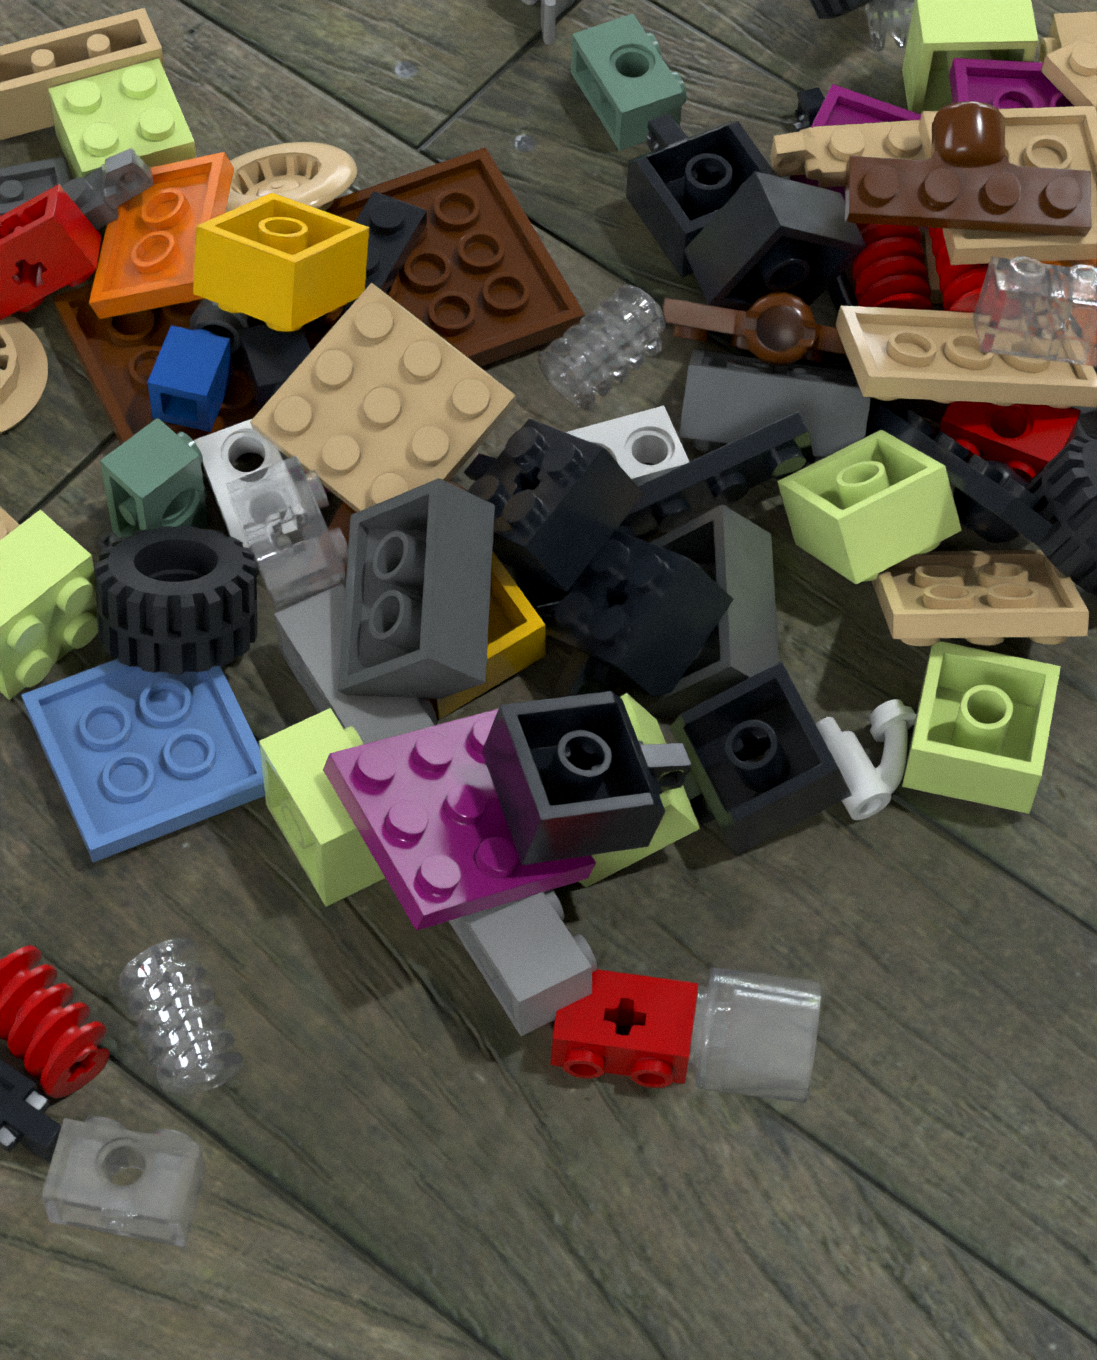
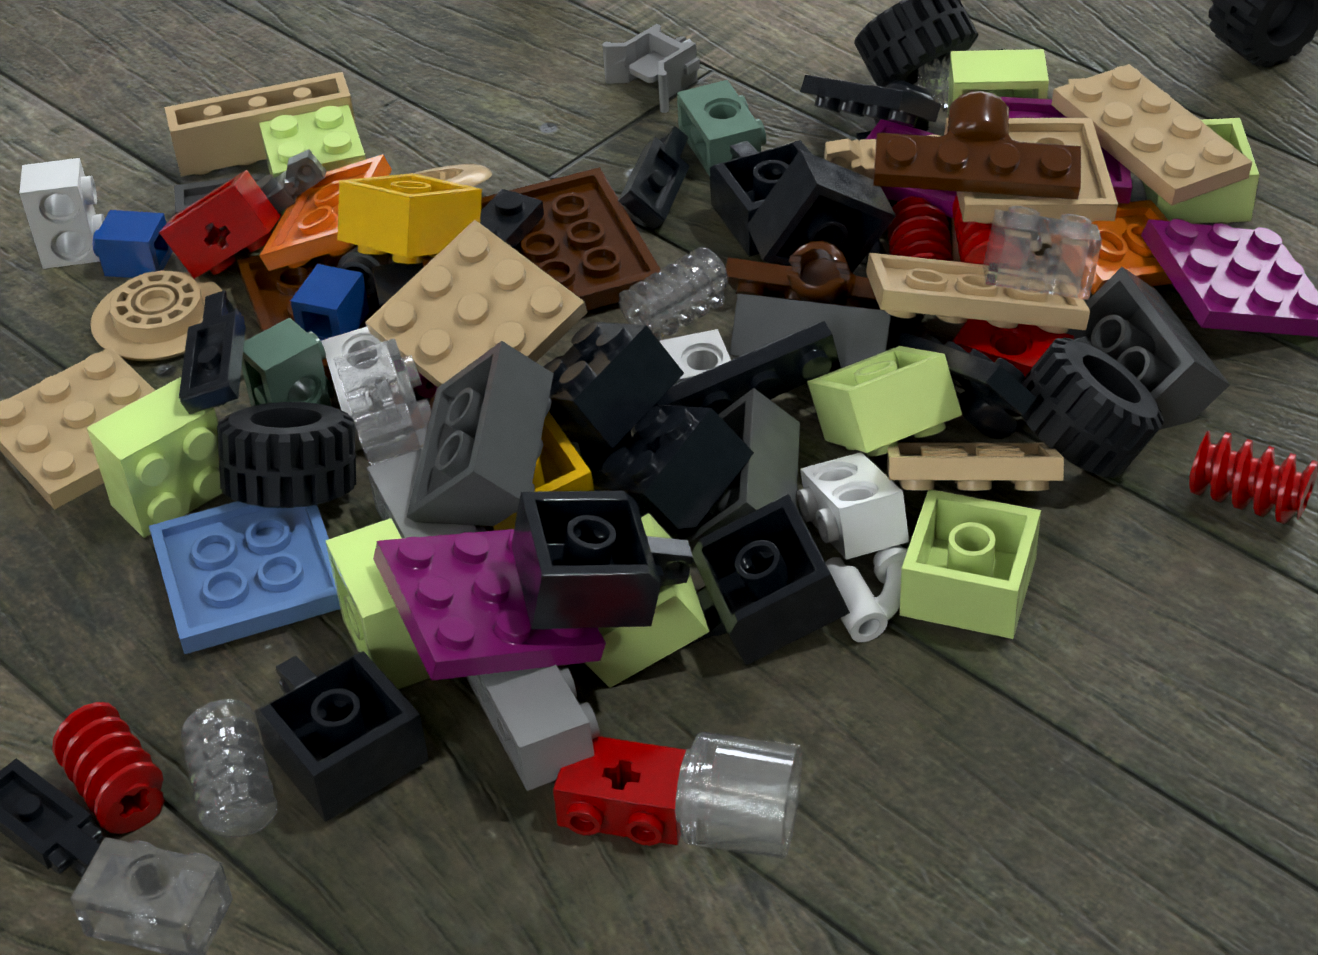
camera: 10 degrees right, 15 degrees down
none -> black hinge [179,290,246,414]
none -> black hinge [254,651,429,822]
none -> black hinge [618,126,690,231]
none -> white brick [797,452,909,560]
none -> black plate [800,75,941,132]

